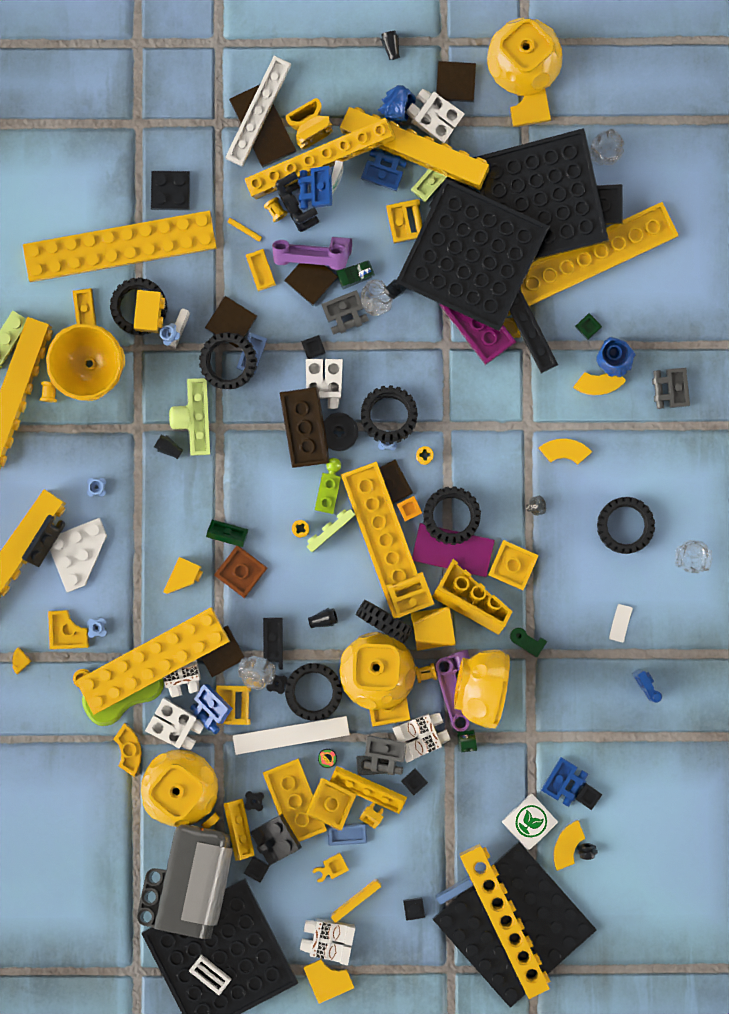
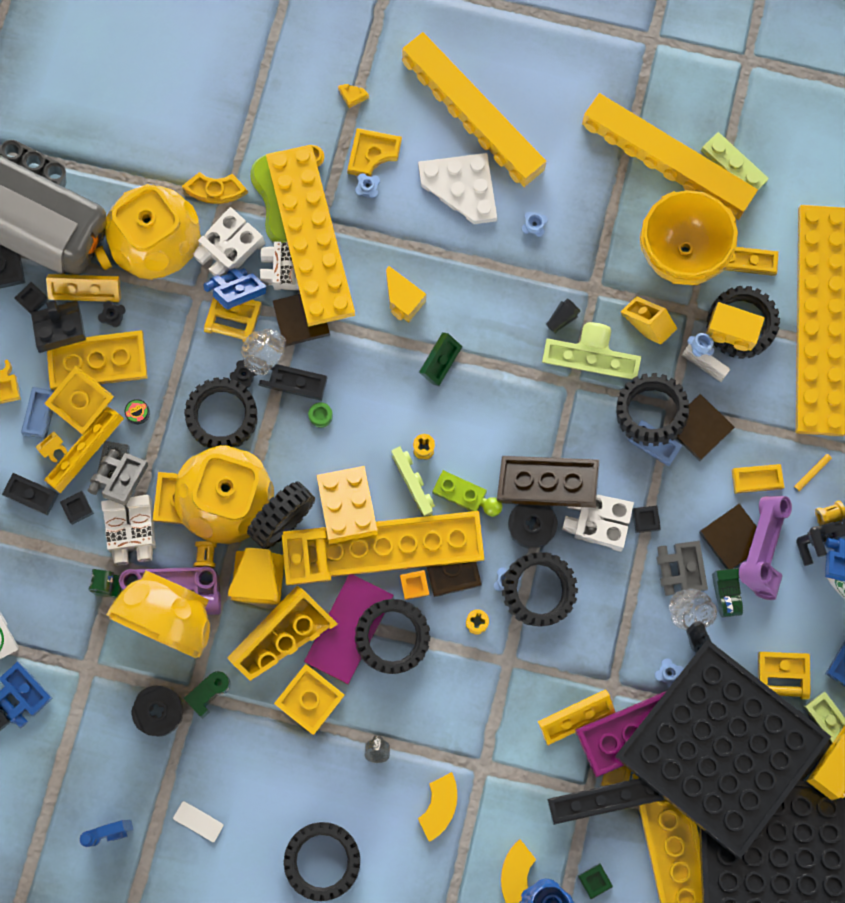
camera: 100 degrees right, 10 degrees down
black hinge [22,515,65,567] -> none
yellow bush [39,381,57,403] -> none
dark orange tile [214,546,268,598] -> none
white tile [233,716,350,755] -> none
black cone [308,608,338,629] -> none
none -> black plate [2,473,59,516]
none -> black plate [131,685,183,737]
none -> bright green tile [308,402,333,428]
none -> yellow plate [317,466,378,544]
none -> yellow plate [538,689,616,745]
none -> yellow slope [621,296,677,345]
none -> light blue plate [655,658,684,687]

